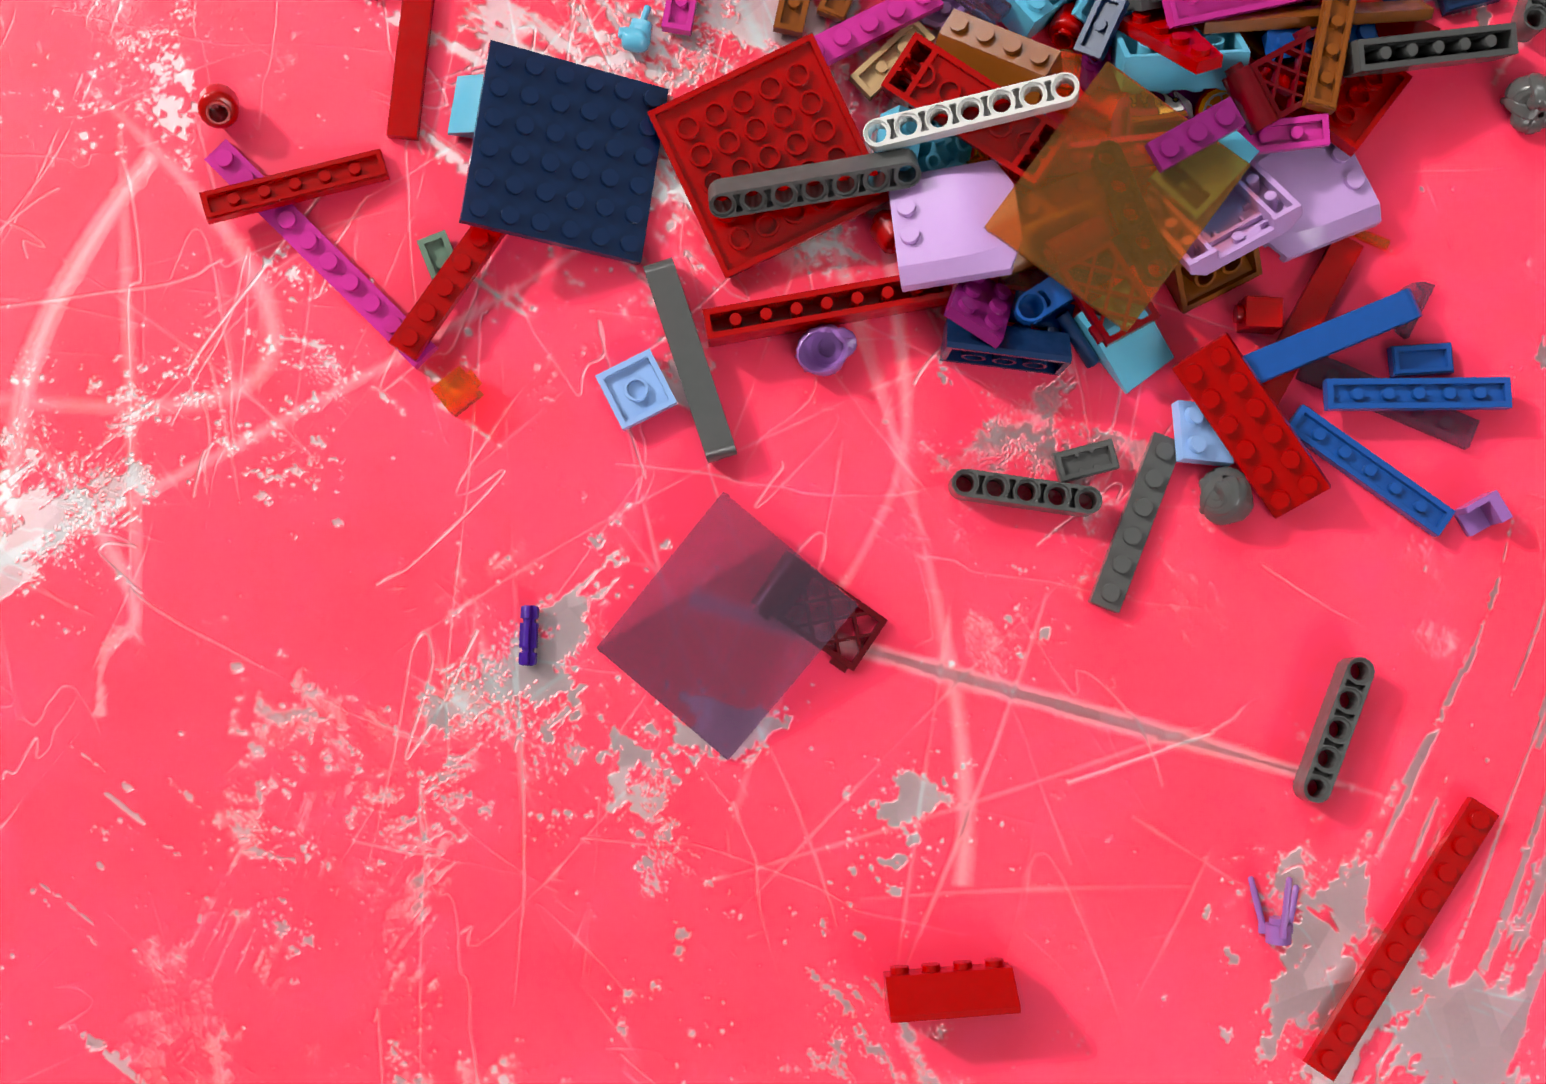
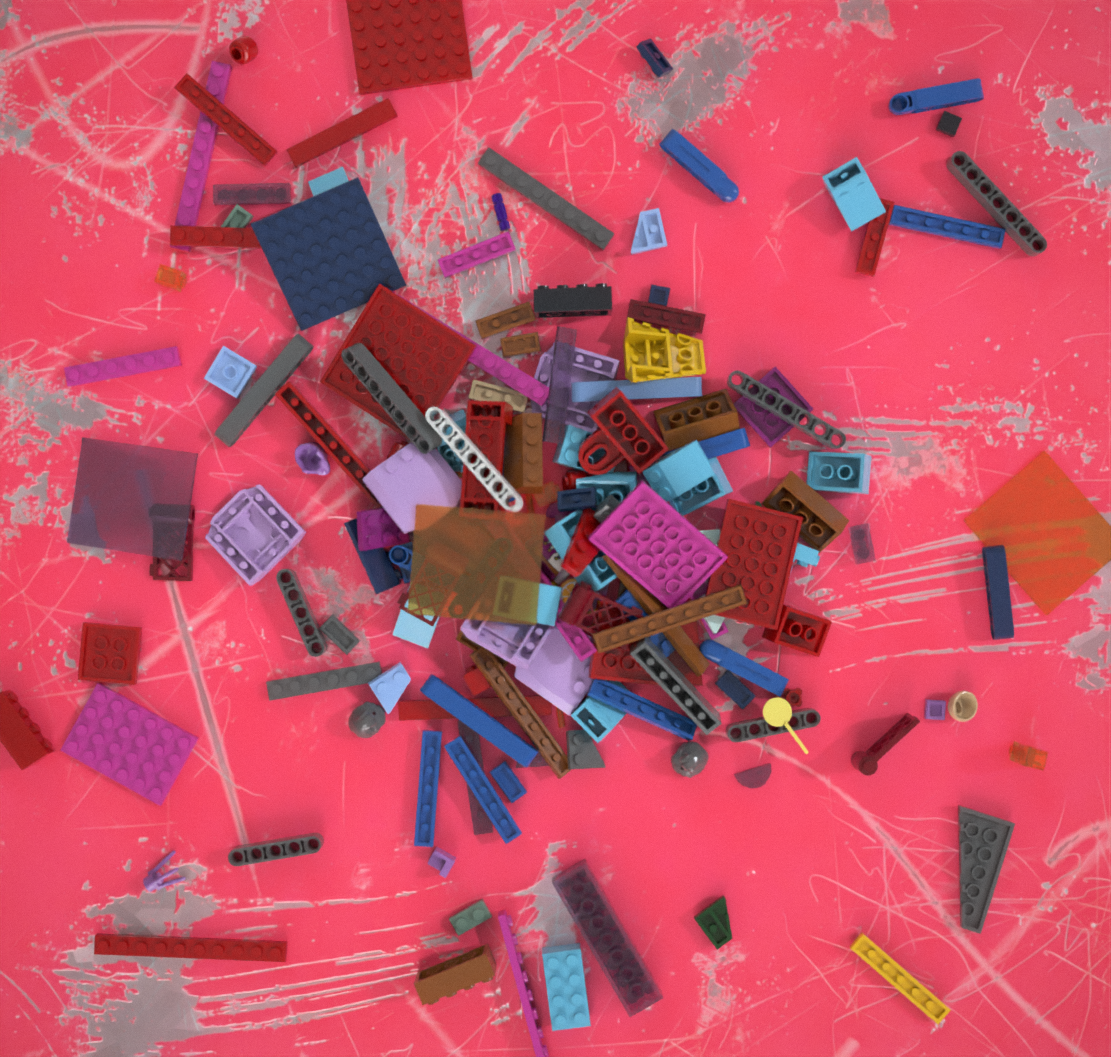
camera: 60 degrees right, 5 degrees up
dark purple axle [518,605,539,666] -> none
medium azure piece [618,5,652,53] -> none
dark blue piece [1055,309,1100,368] -> none
magenta plate [1144,96,1246,174] -> none
red plate [1172,332,1331,519] -> none
none -> dark pink plate [60,683,199,806]
none -> dark pink plate [64,346,182,387]
none -> red plate [78,622,142,685]
none -> lavender wedge [205,484,306,586]
none -> clear purple plate [213,183,291,205]
none -> dark orange tile [469,646,572,779]
none -> dark grey wing [566,730,605,770]
none -> medium azure slope [571,680,629,743]
none -> blue plate [587,679,697,741]

